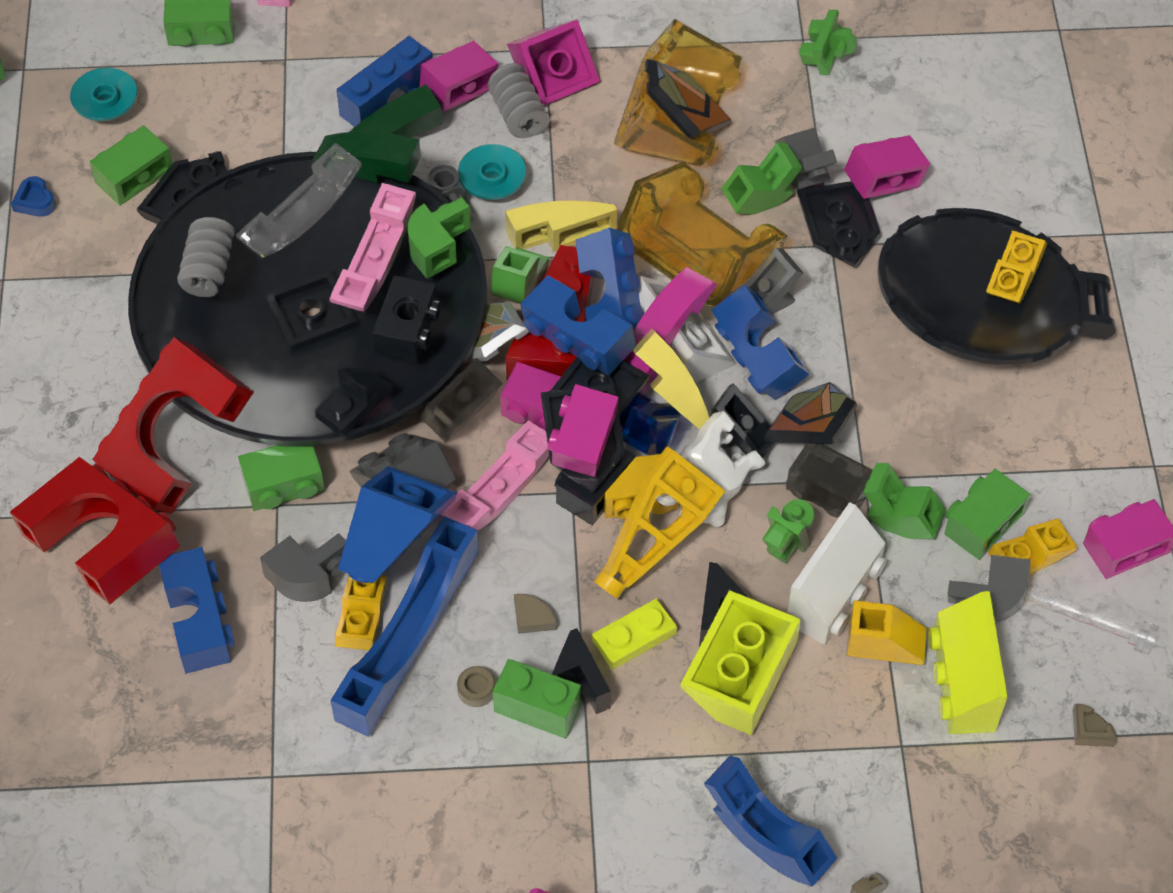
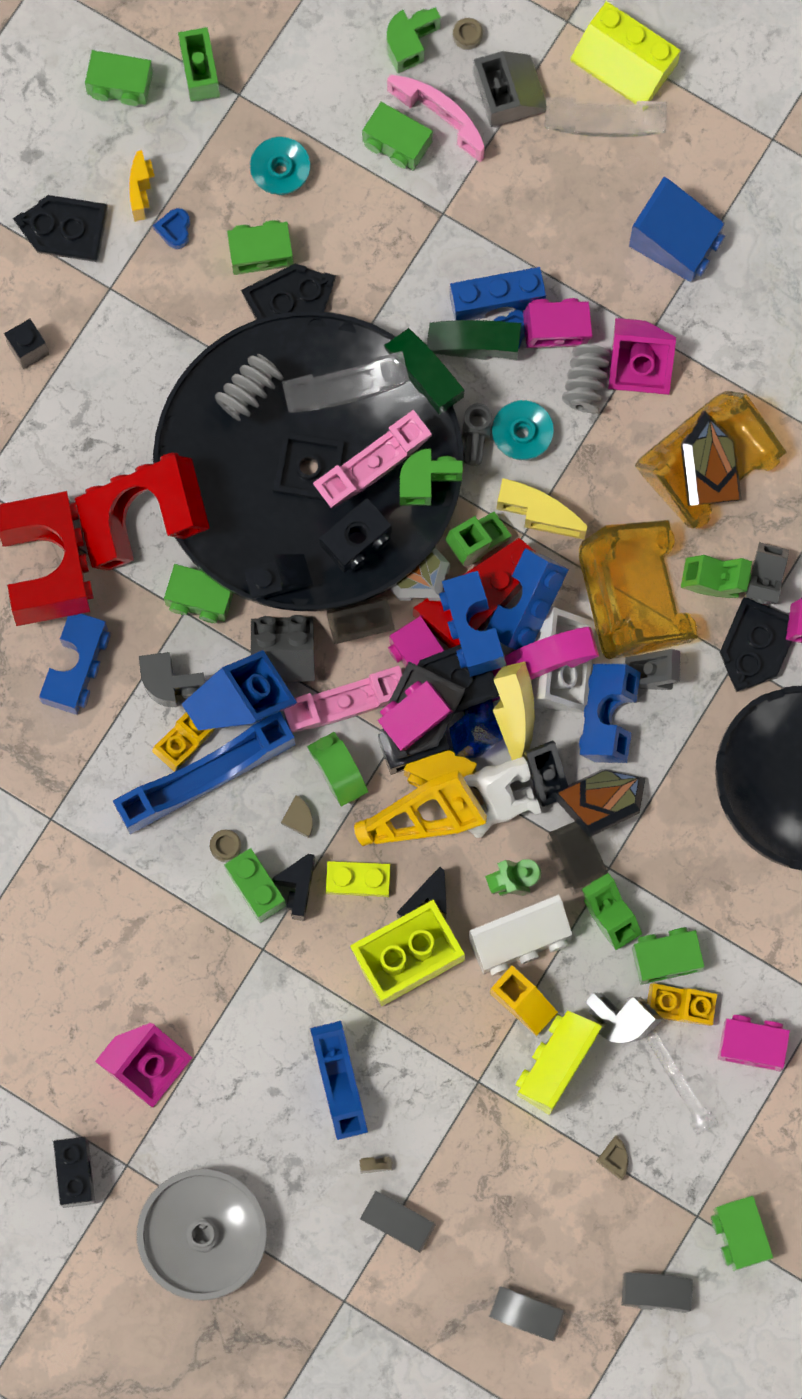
camera: 35 degrees right, 20 degrees up
none -> bright green brick [307,732,368,807]

